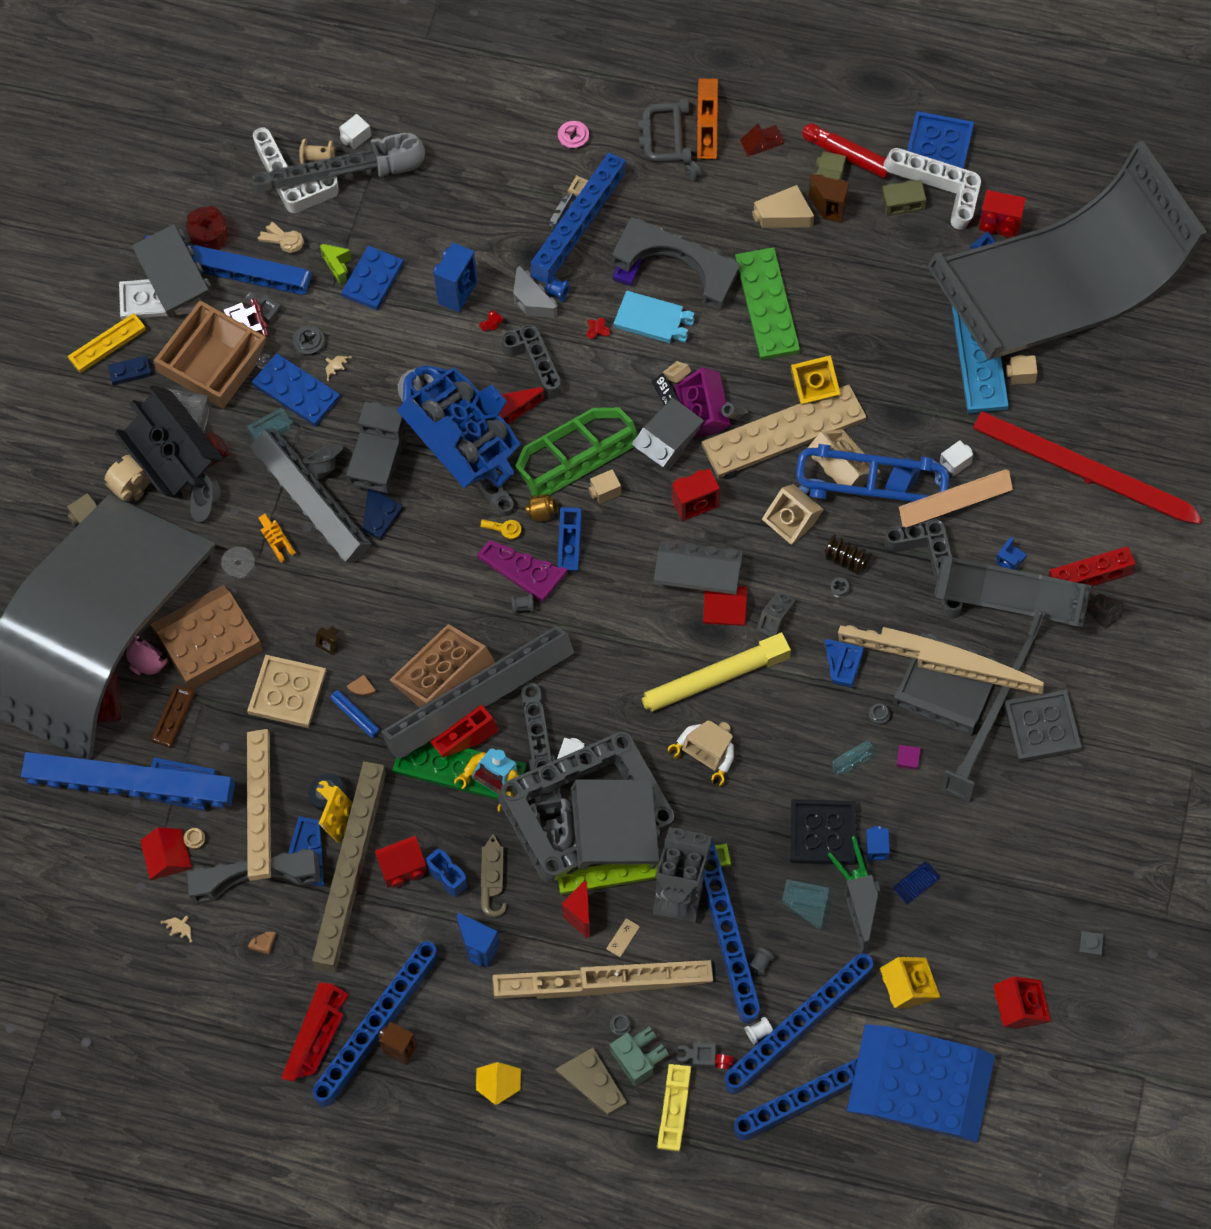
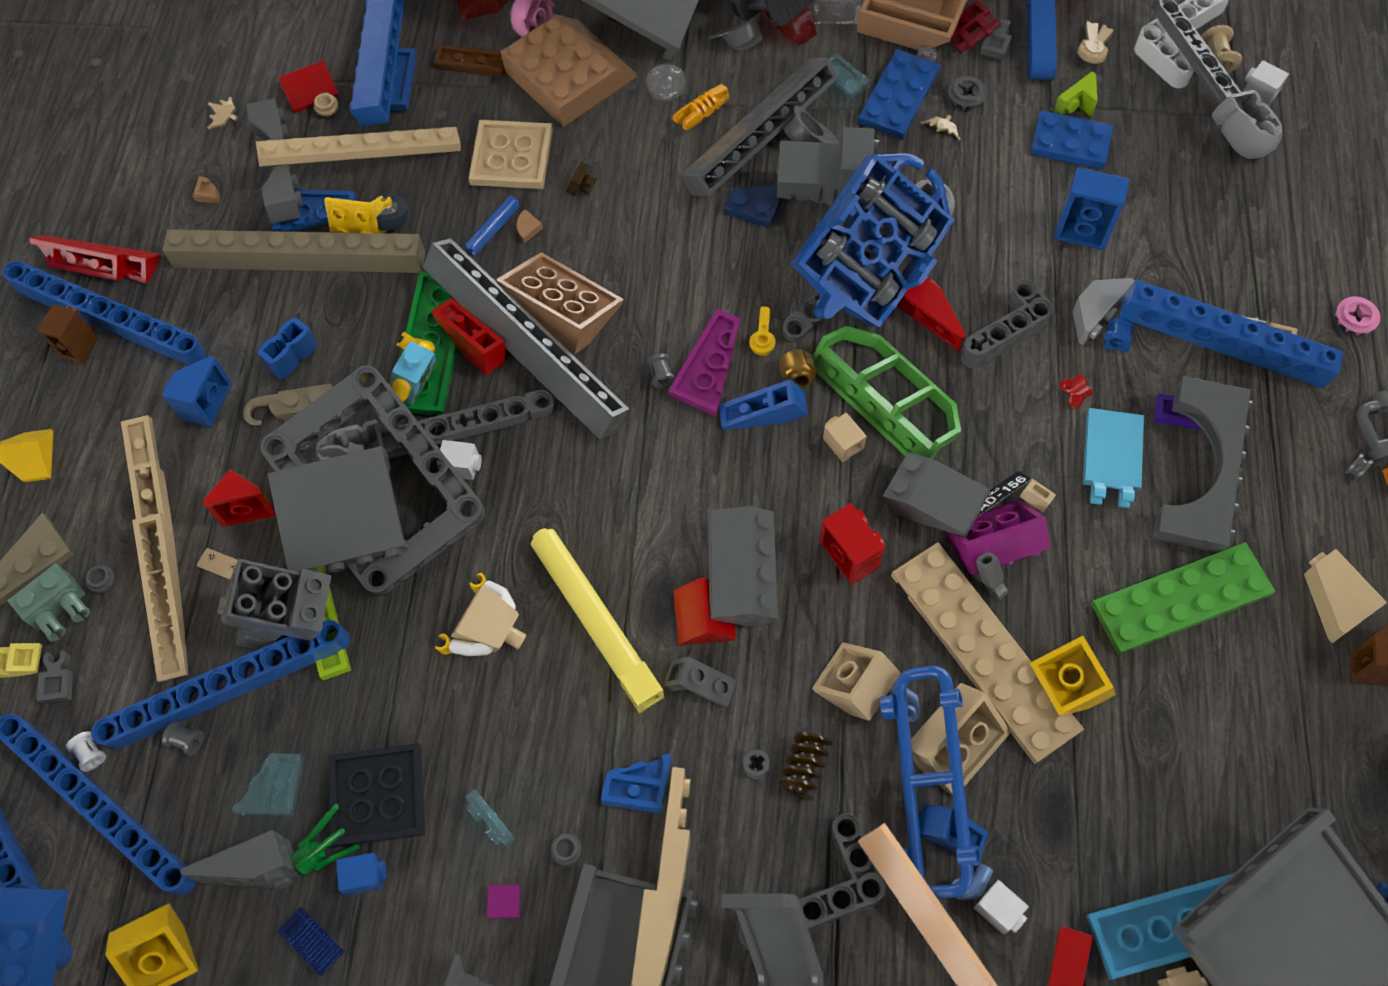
camera: 80 degrees right, 0 degrees up
red slope [375,835,428,888] -> none
red piece [479,310,503,331] -> none
red plate [714,1054,735,1070] -> none

